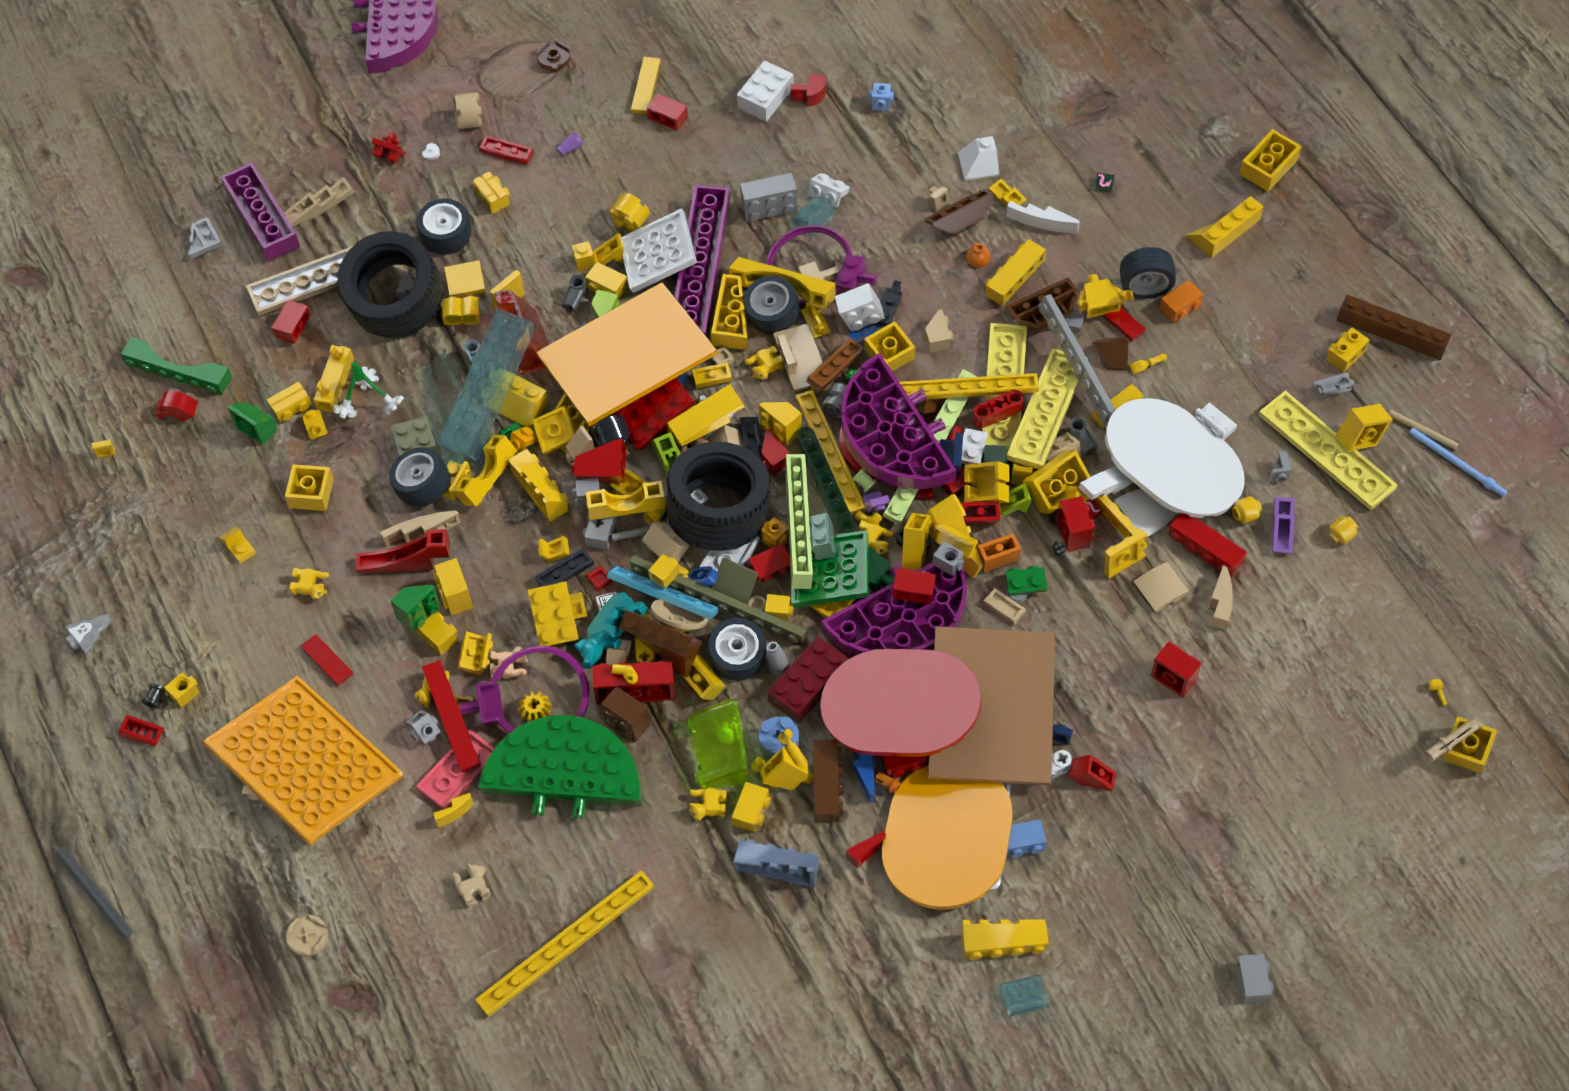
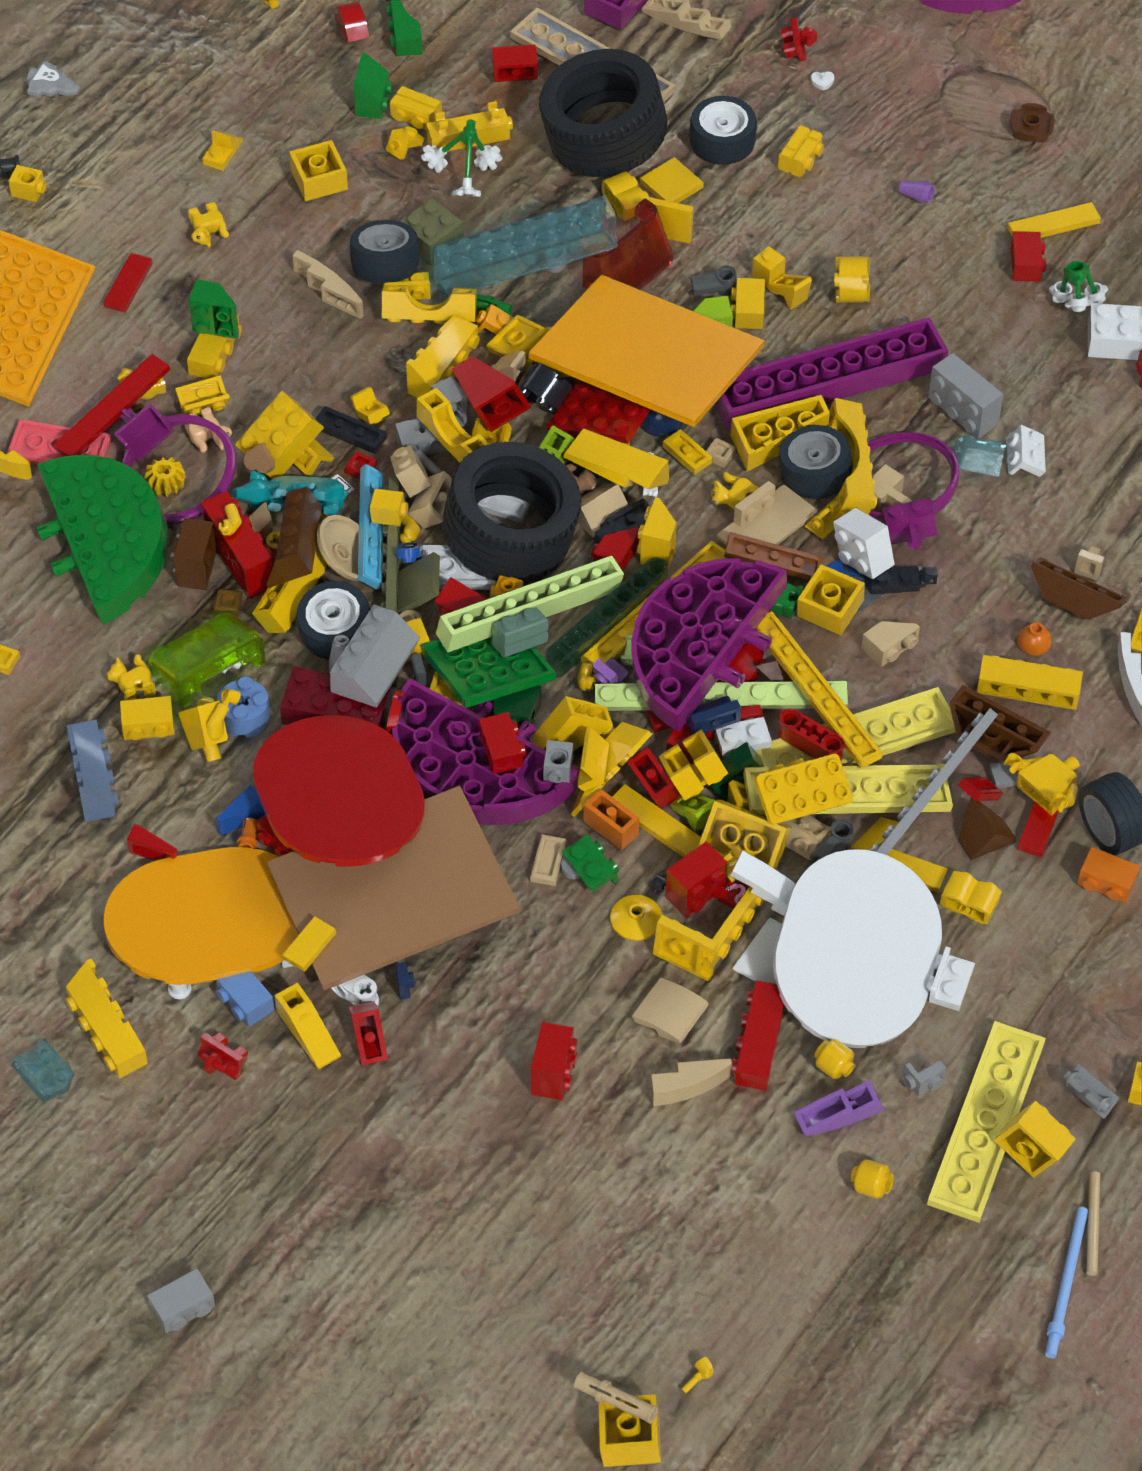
camera: 60 degrees right, 5 degrees down
red arch [356,529,450,574] -> none
light grey brick [406,710,441,744] -> none
yellow brick [433,558,473,615] -> none
tan brick [453,92,482,129] -> none
red tile [479,135,534,165] -> none
yellow slope [482,367,549,428] -> none
white plate [621,208,697,293] -> none
reddish brown brick [813,739,843,822] -> none
yellow animal [859,520,894,555] -> none
yellow piece [1129,353,1167,375] -> none
none -> red hips [197,1033,248,1080]
none -> pearl gold tile [214,589,243,616]
none -> medium nougat tile [244,443,275,473]
none -> yellow slope [275,982,341,1070]
none -> yellow tile [282,916,337,972]
none -> light grey slope [330,605,419,708]
none -> red tile [386,690,405,735]
none -> tan brick [390,445,431,498]
none -> dark grey tile [411,653,427,687]
none -> yellow dish [610,895,662,941]
none -> yellow tile [612,784,701,858]
none -> yellow bracket [754,754,853,825]
none -> yellow sticker [851,817,899,851]
none -> yellow brick [940,871,1002,925]
none -> red tile [958,777,1003,801]
none -> plant [1049,261,1108,312]

